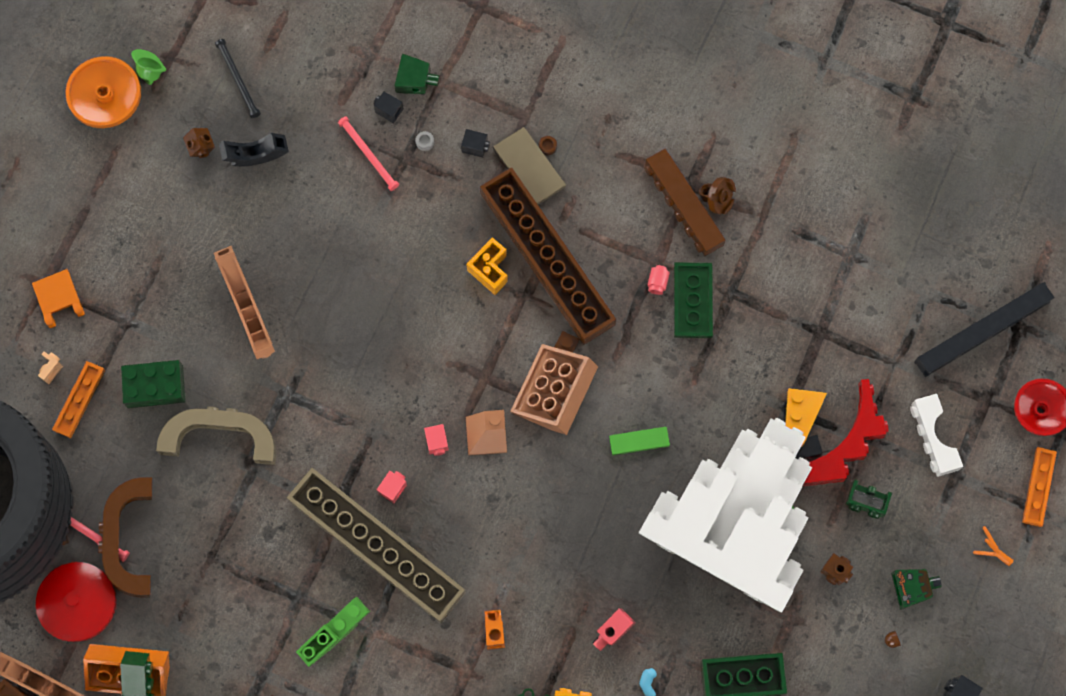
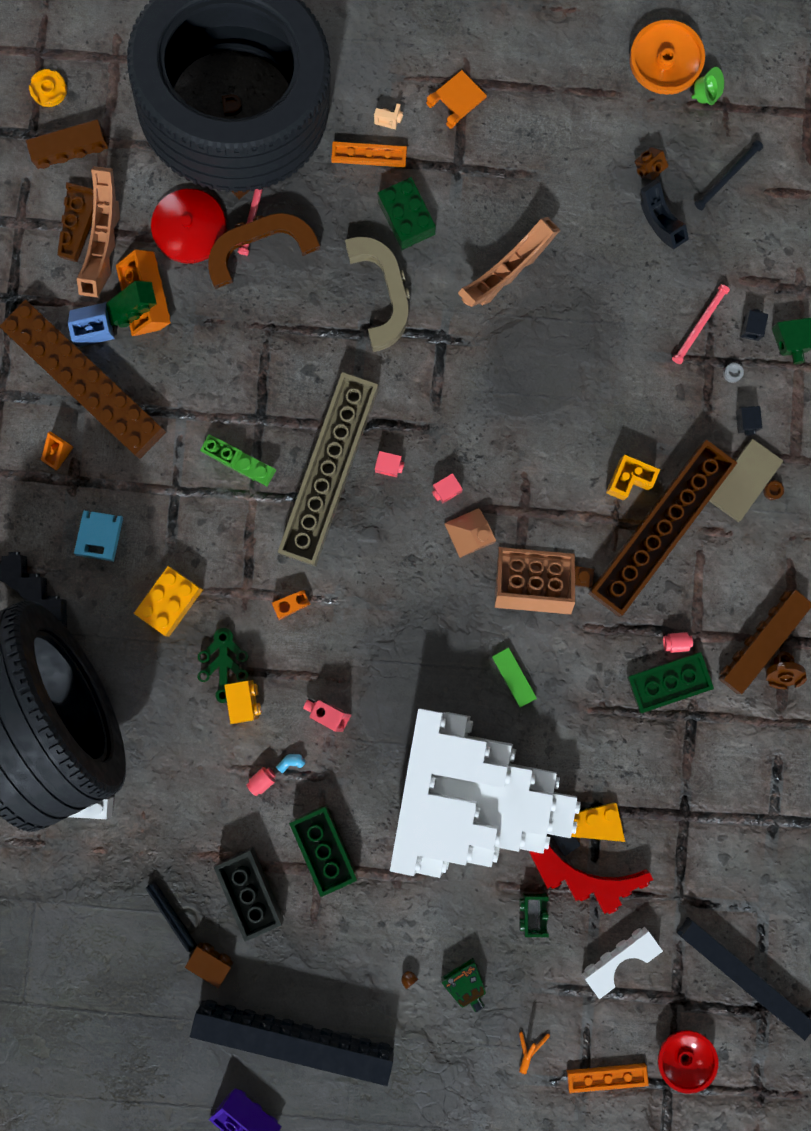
camera: 70 degrees right, 10 degrees up
reddish brown brick [820,553,853,586] -> none

